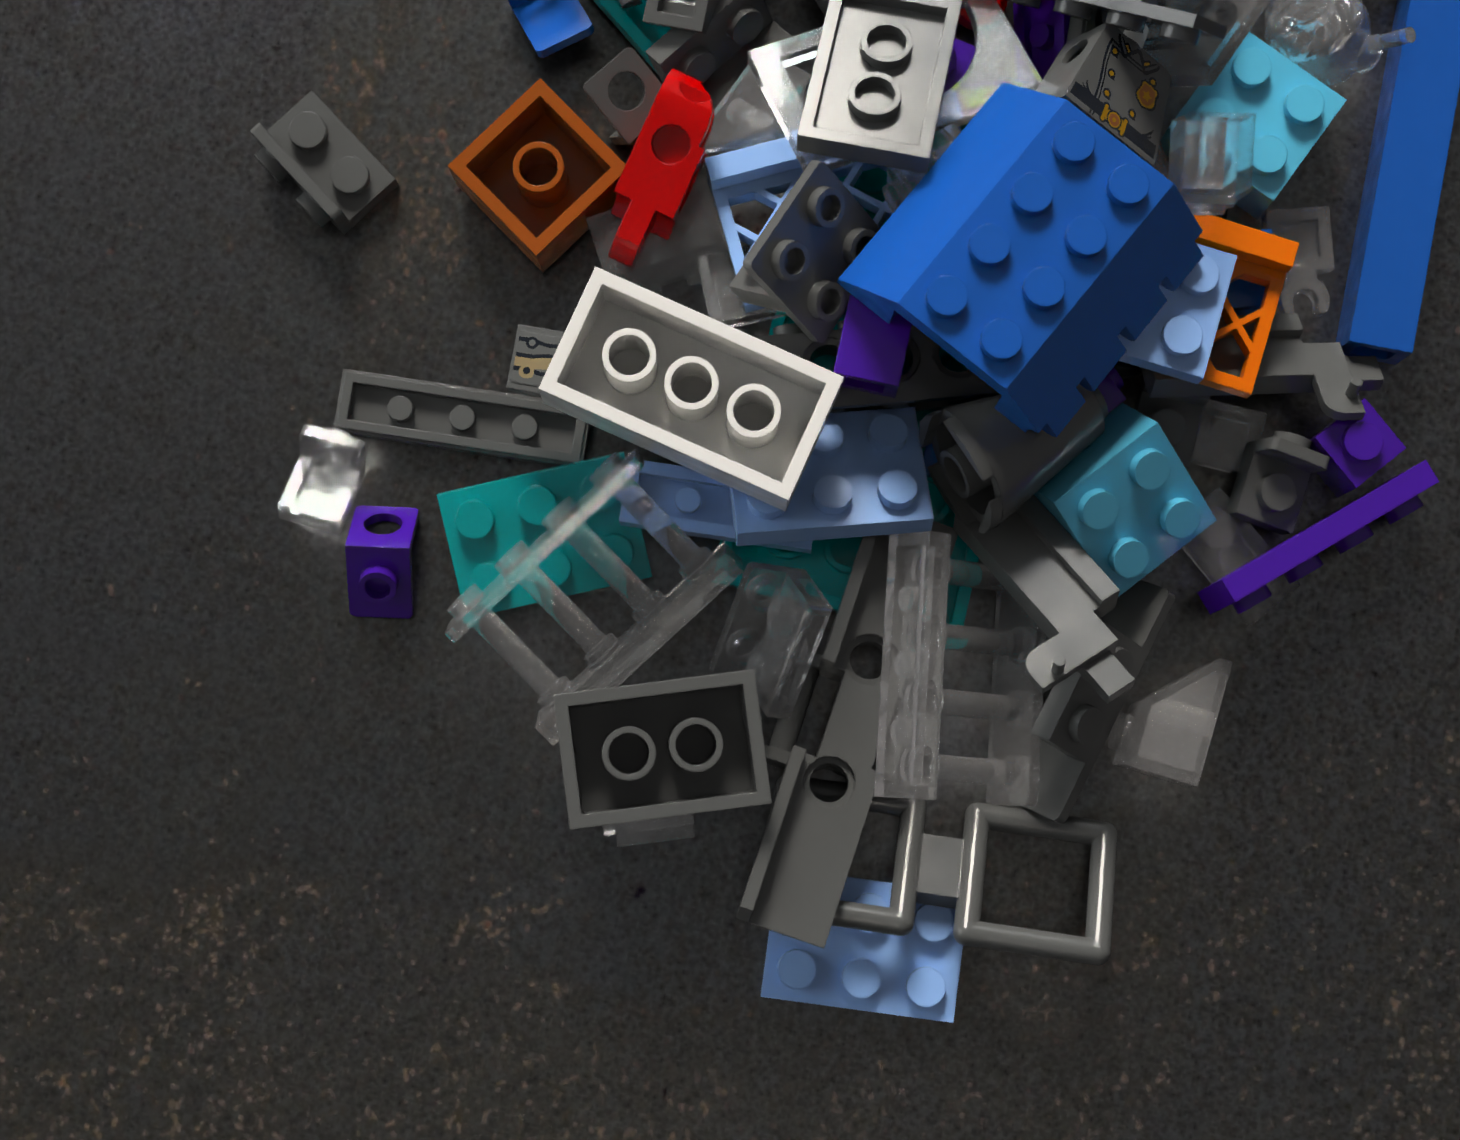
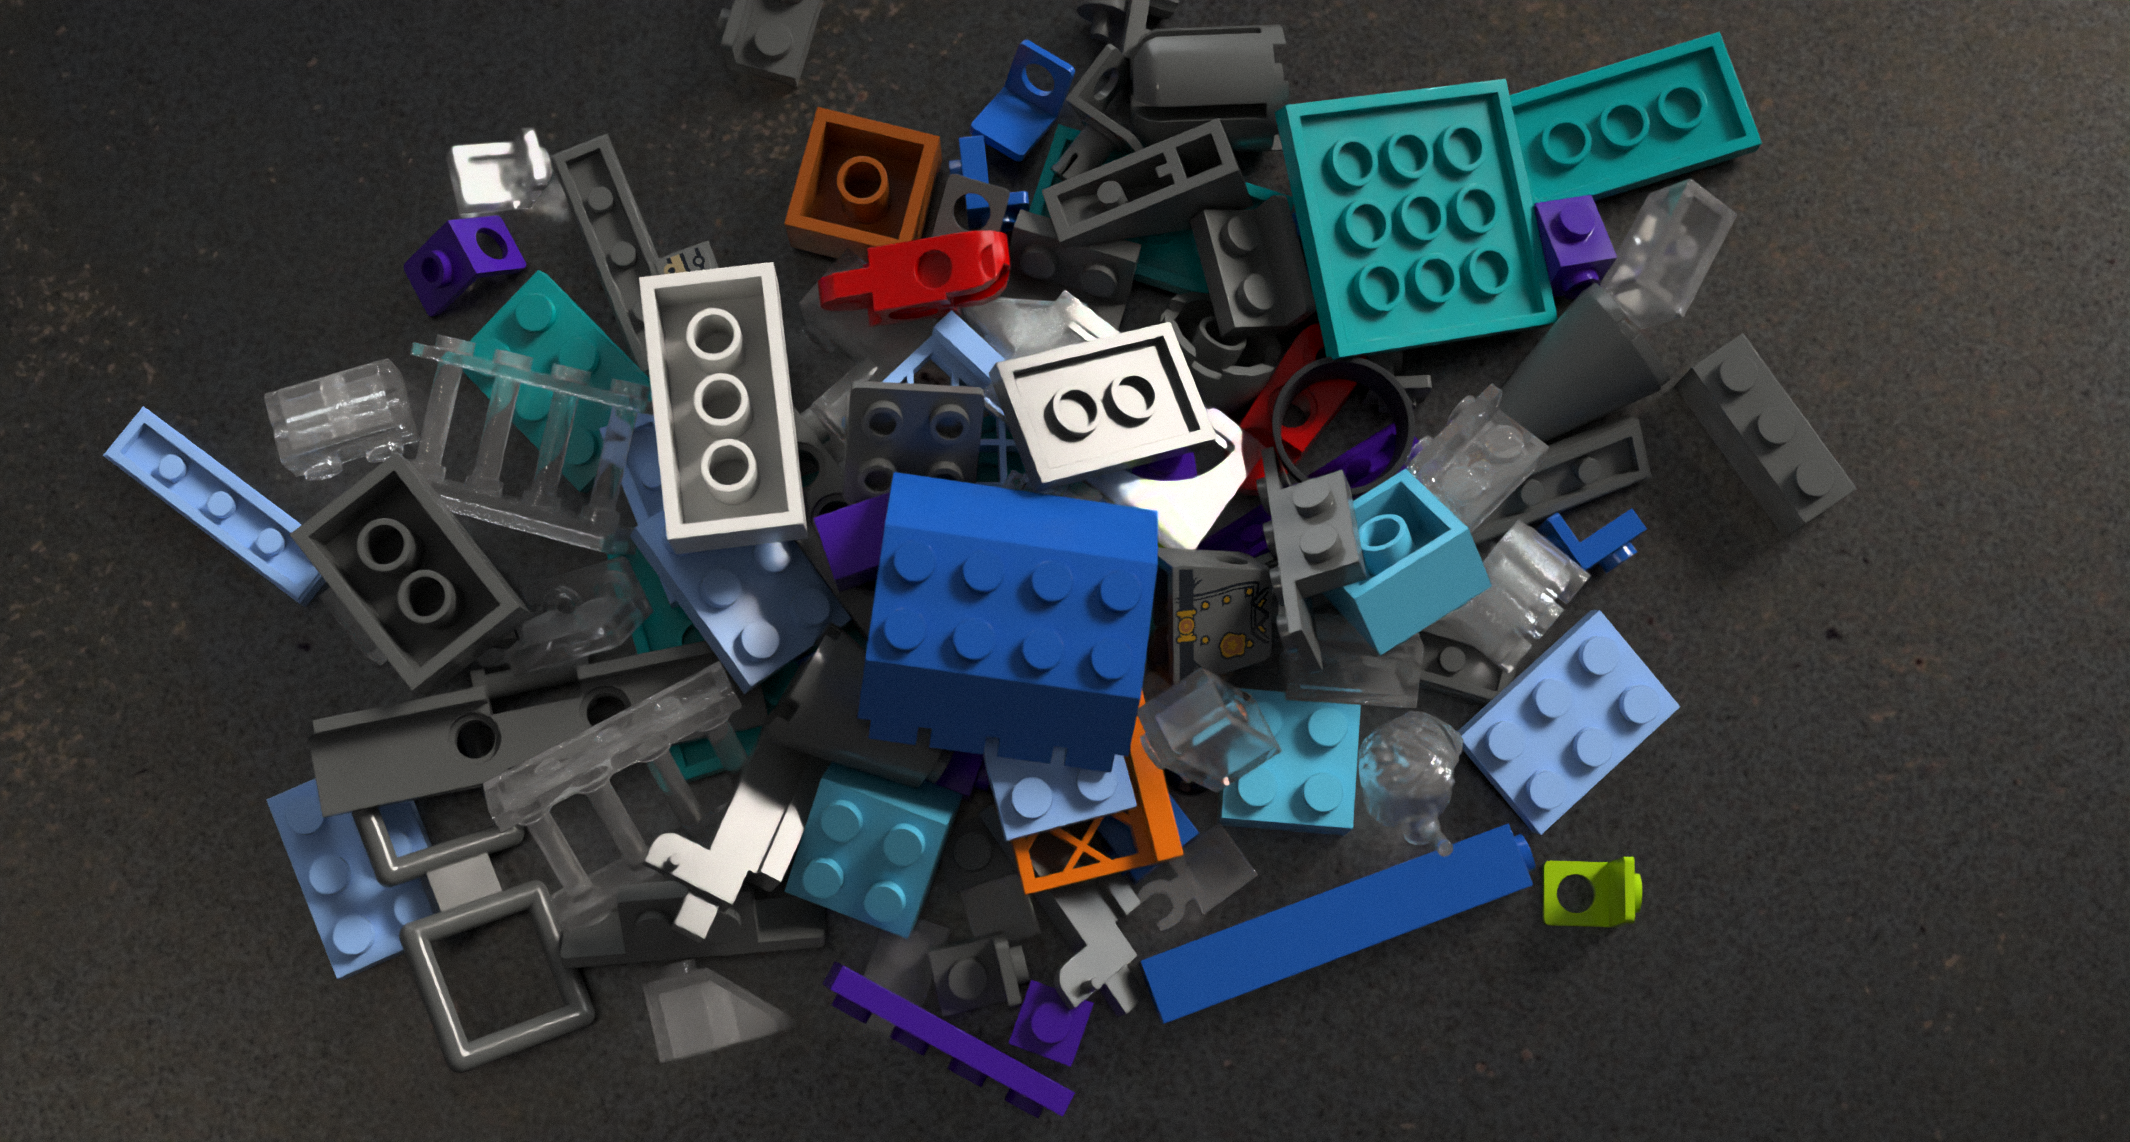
camera: 50 degrees right, 5 degrees down
none -> light blue tile [103,406,326,607]
none -> clear brick [264,358,419,481]
none -> blue bracket [948,135,1030,233]

